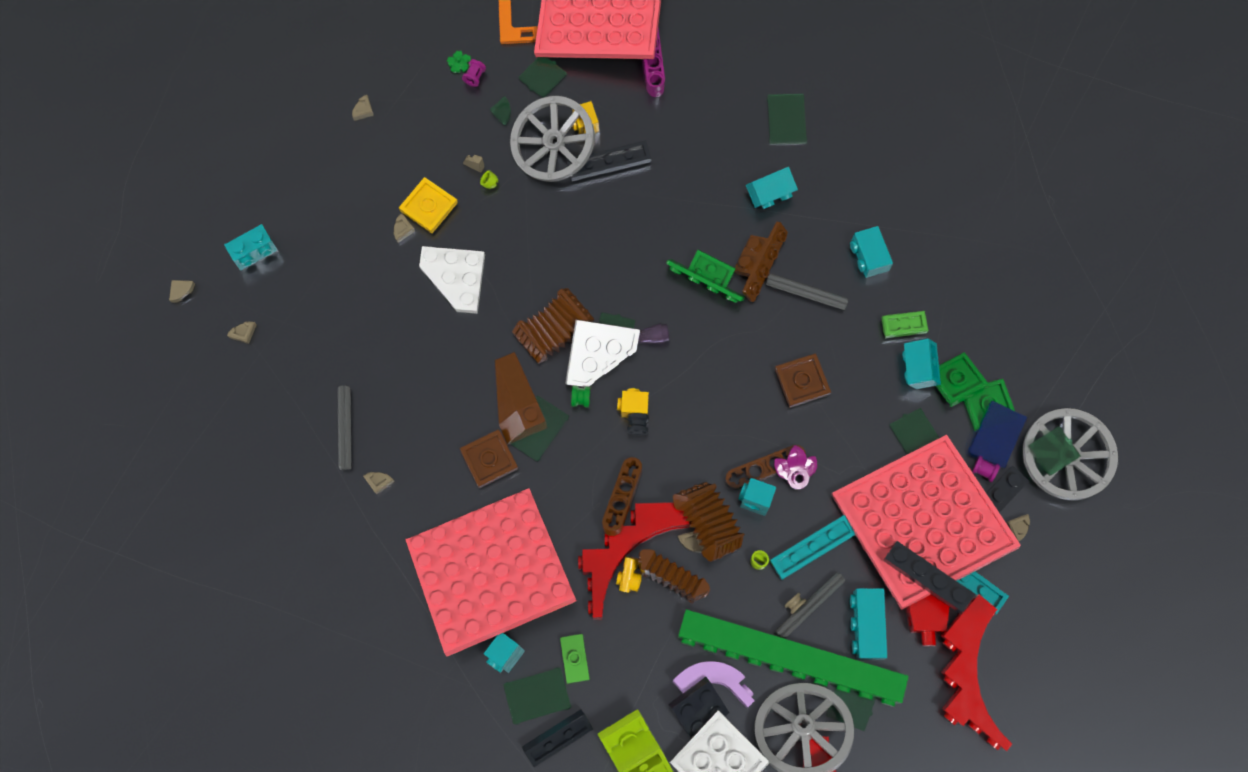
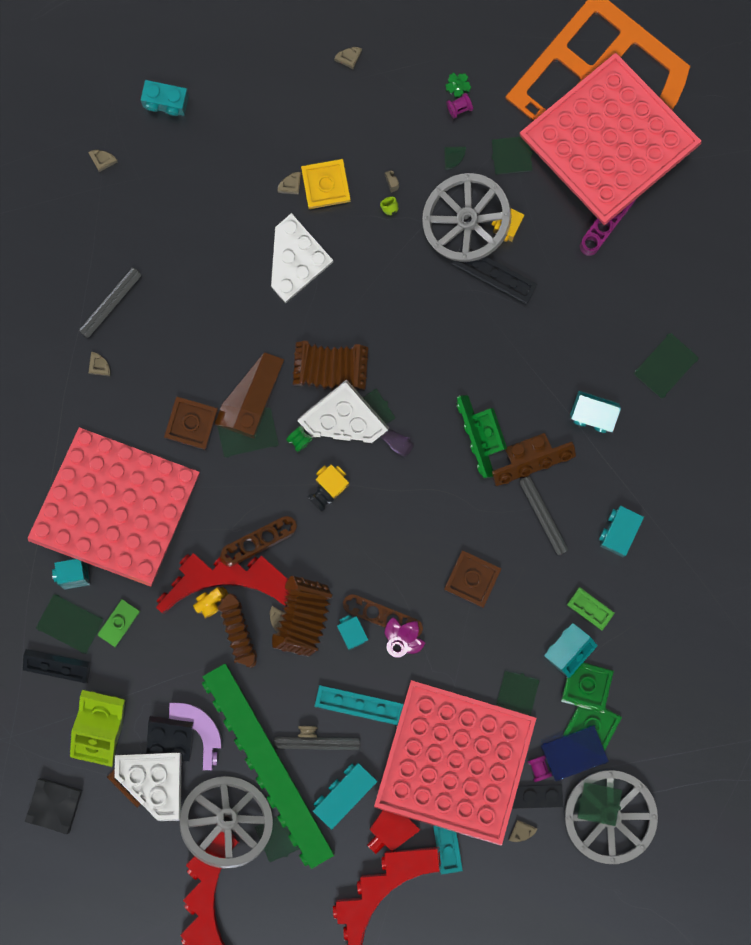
camera: 40 degrees right, 10 degrees up
dark tan tile [169,280,195,303] -> none
lime hinge [750,550,769,570] -> none
black plate [884,541,976,615] -> none

